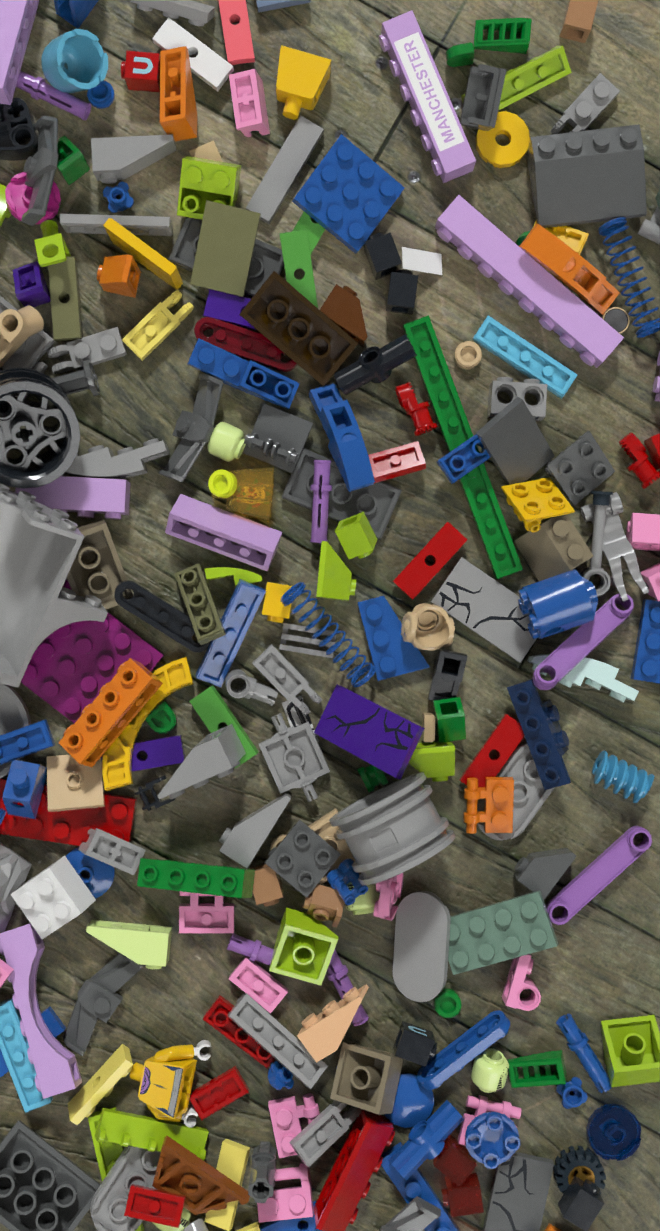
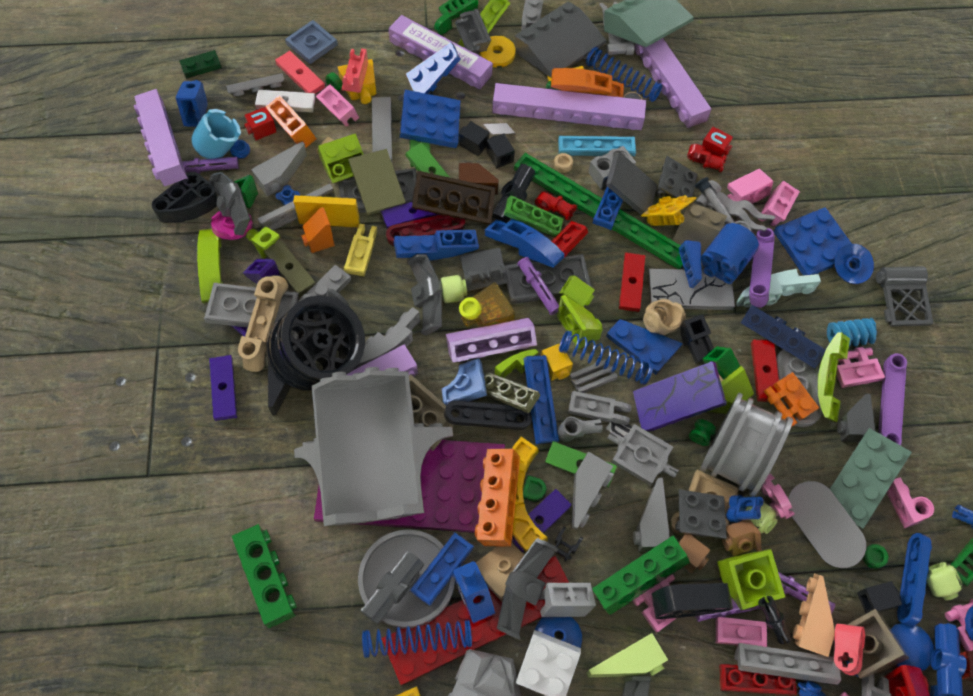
camera: 40 degrees left, 25 degrees down
none -> green tile [325,72,343,91]
none -> coral hinge [342,48,368,93]
none -> wing [406,42,461,94]
none -> medium blue tile [441,358,487,406]
none -> dark grey plate [497,538,559,640]
none -> bright green tile [504,196,563,237]
none -> black beam [651,583,733,619]
none -> blue slope [679,240,702,288]
none -> black pin [758,596,793,644]
none -> lime slope [818,332,850,422]
none -> coral piece [834,624,865,676]
none -> bright pink plate [836,347,885,388]

